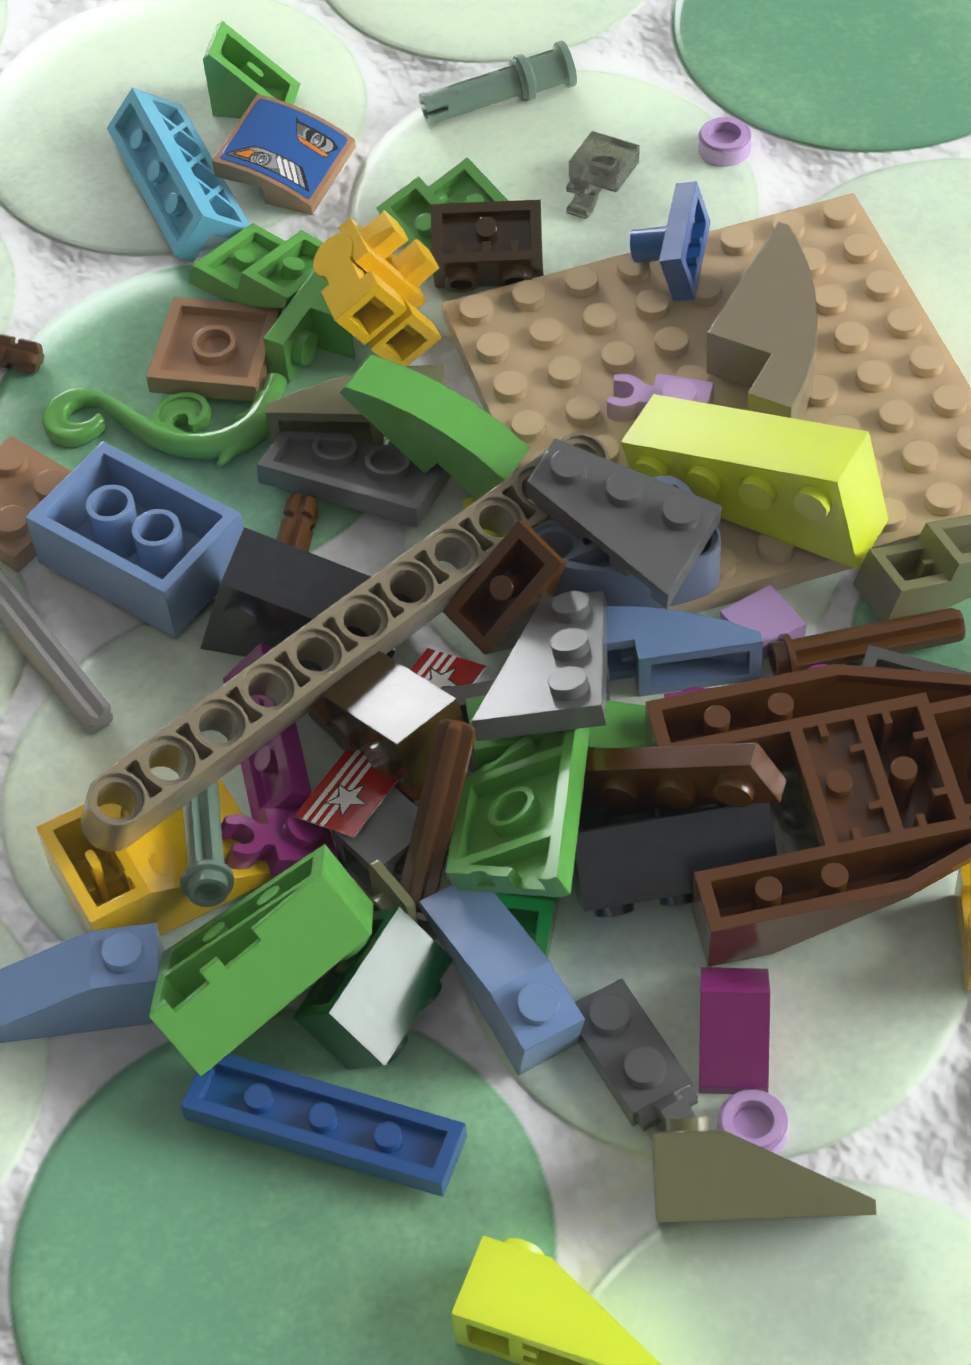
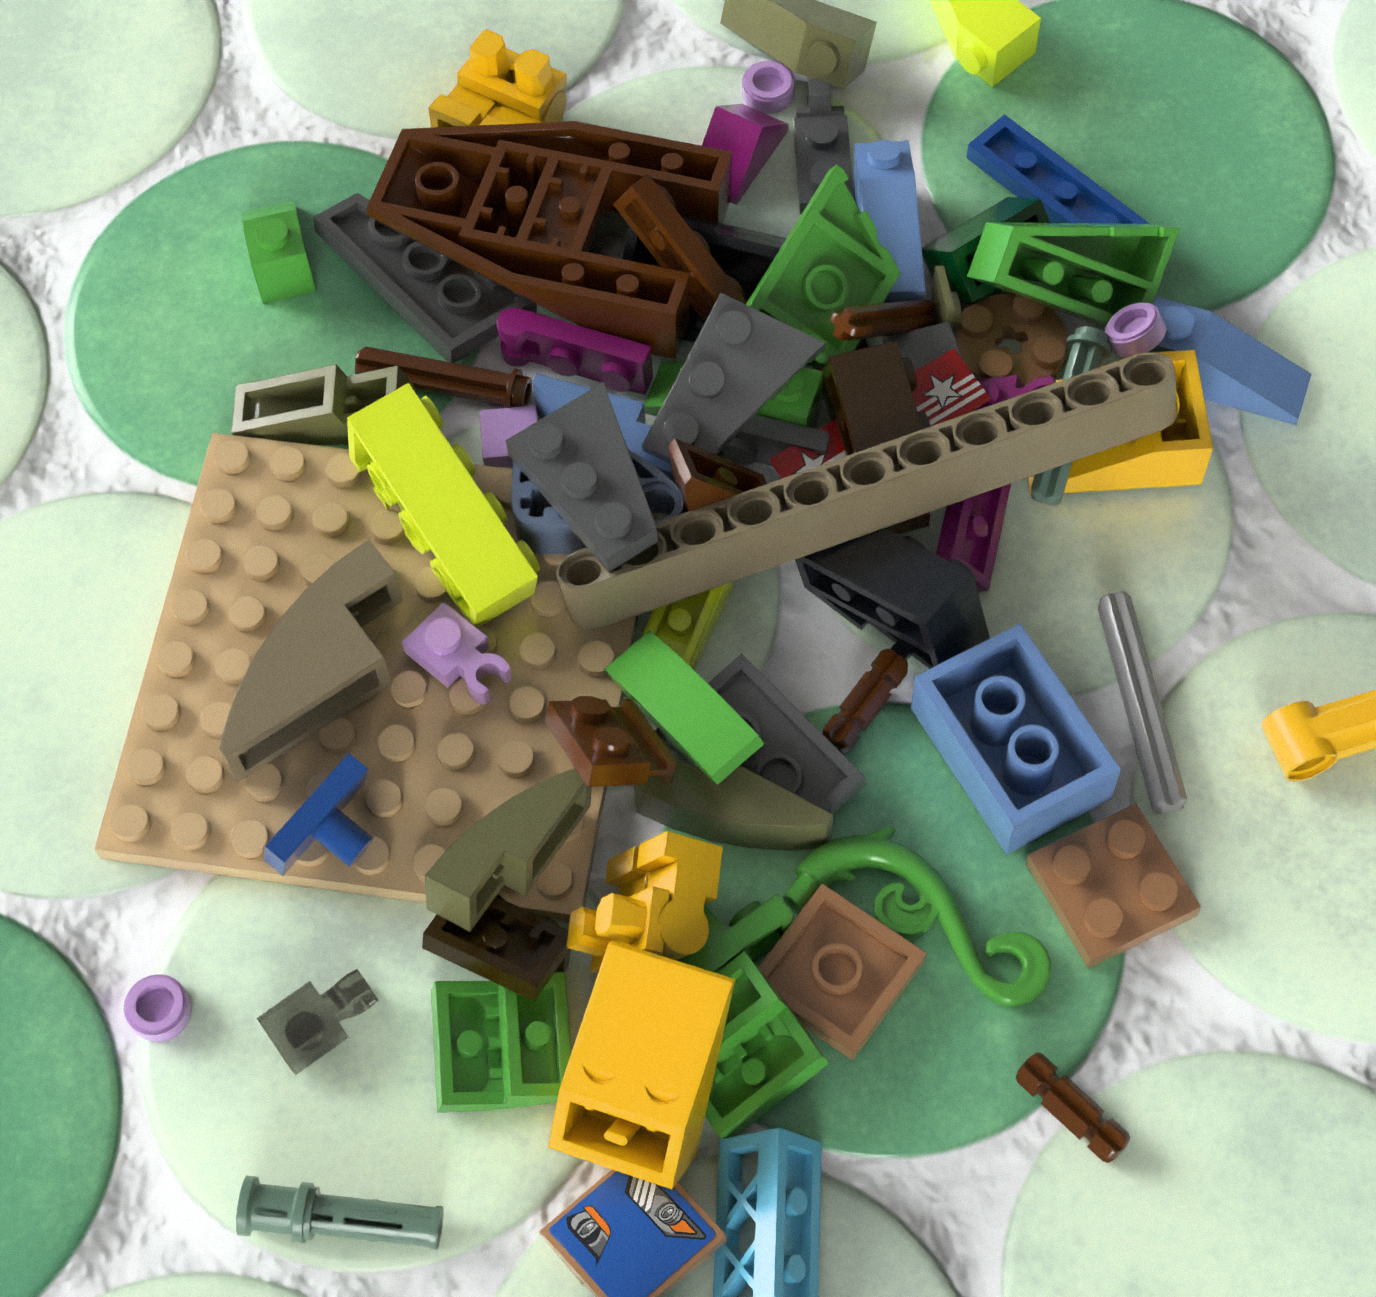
camera: 155 degrees left, 10 degrees up
none -> olive slope [425,768,592,932]
none -> reddish brown plate [545,696,677,787]
none -> yellow slope [548,940,735,1190]
none -> lavender tile [1105,303,1167,358]

